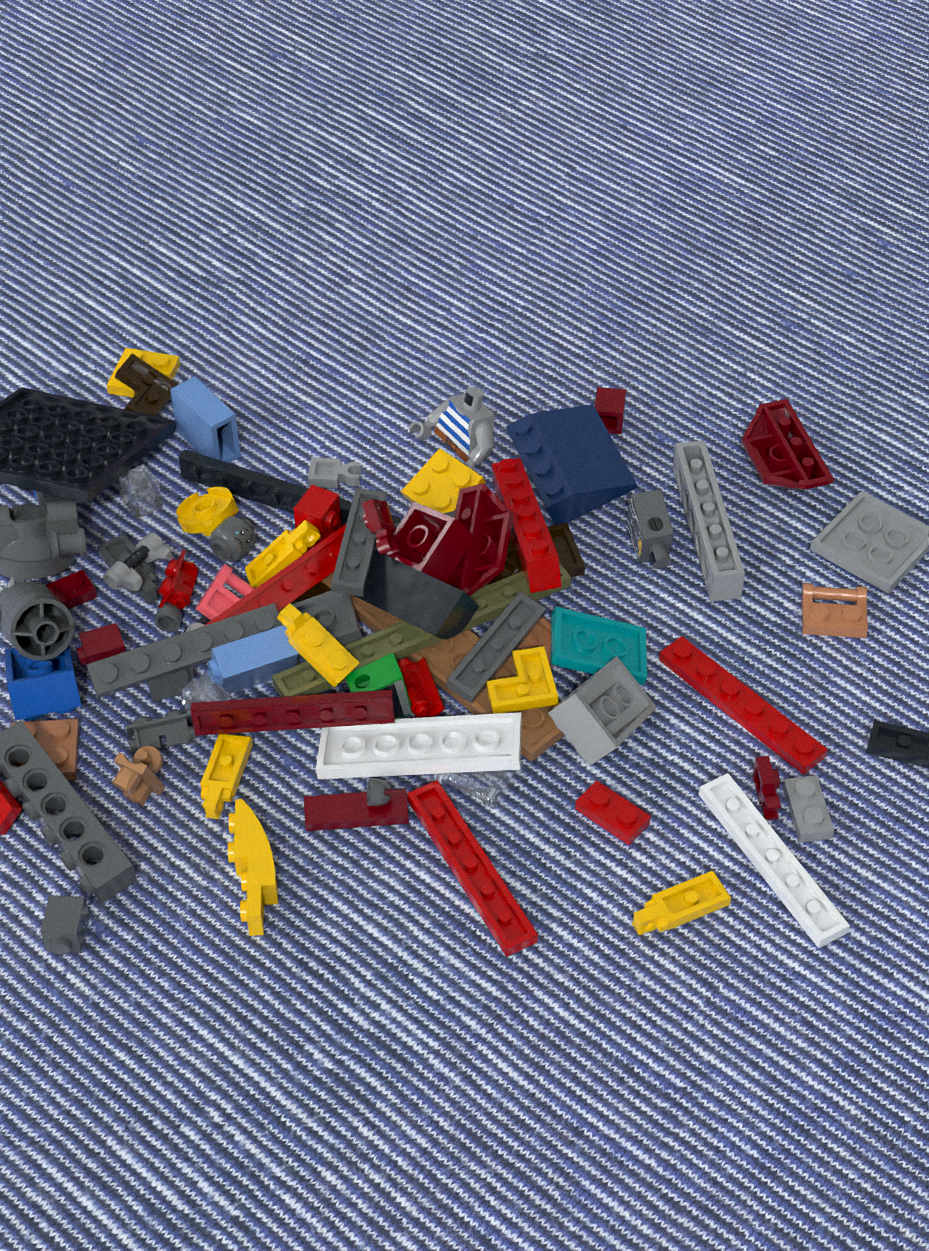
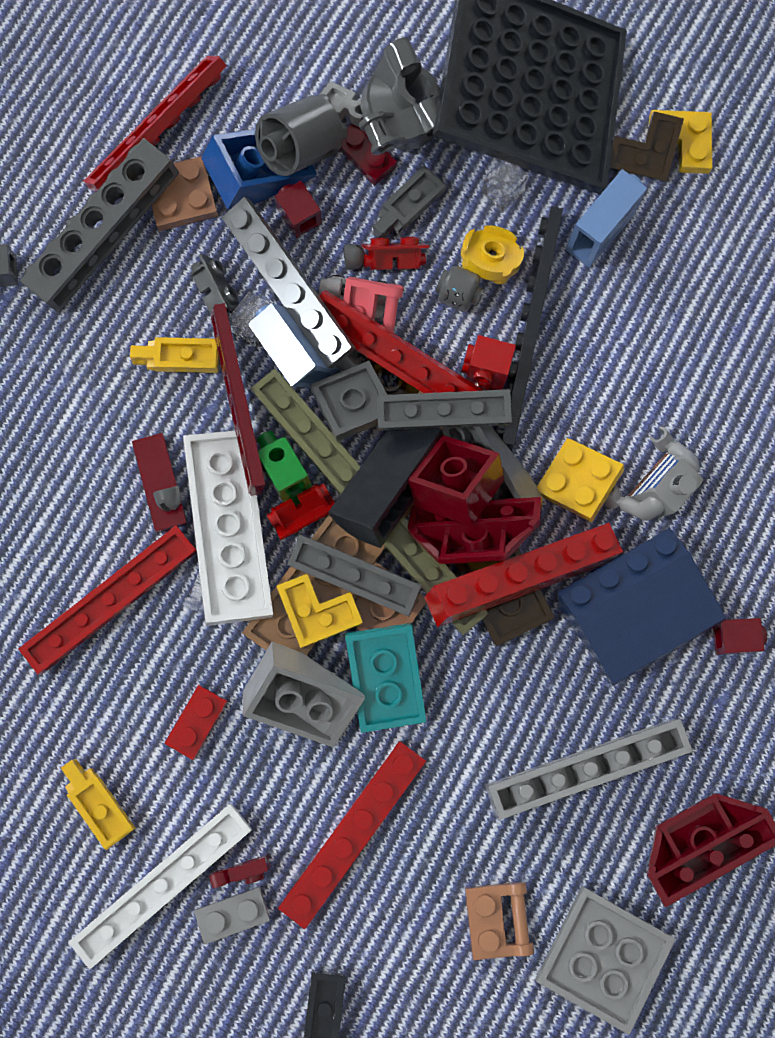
camera: 75 degrees right, 30 degrees up
light grey piece [103,532,174,591] -> none
medium nougat hips [112,746,165,806] -> none
yellow slope [228,799,278,936] -> none
yellow hinge [245,520,321,589] -> none
yellow hinge [277,603,360,687] -> none
light grey plate [308,457,361,488] -> none
dark red plate [362,499,400,556] -> none
dark grey torso [625,489,674,569] -> none

